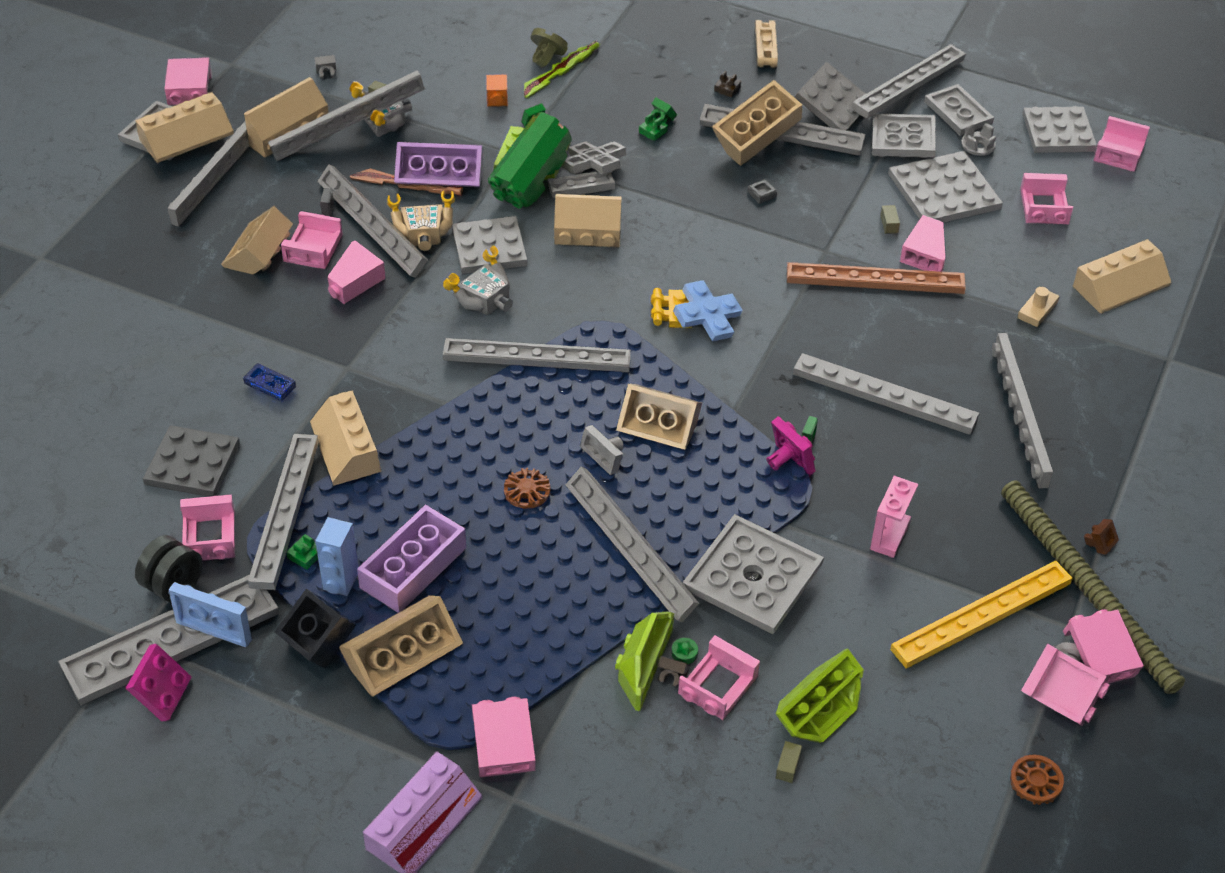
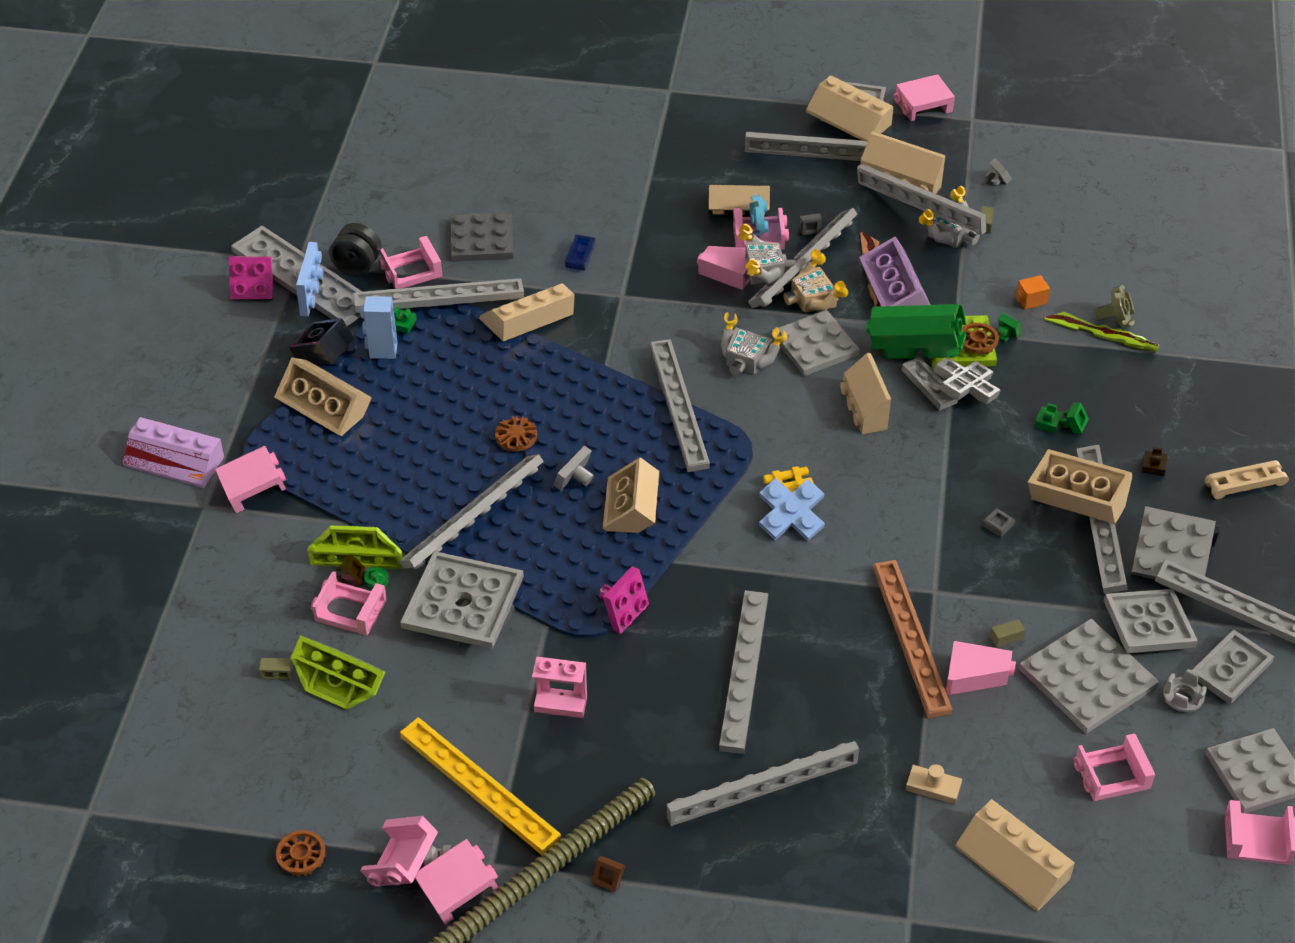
camera: 75 degrees right, 0 degrees up
lavender brick [357,505,466,613] -> none
green tile [802,416,818,443] -> none
none -> torso [738,224,795,284]
none -> medium azure plate [749,195,769,237]

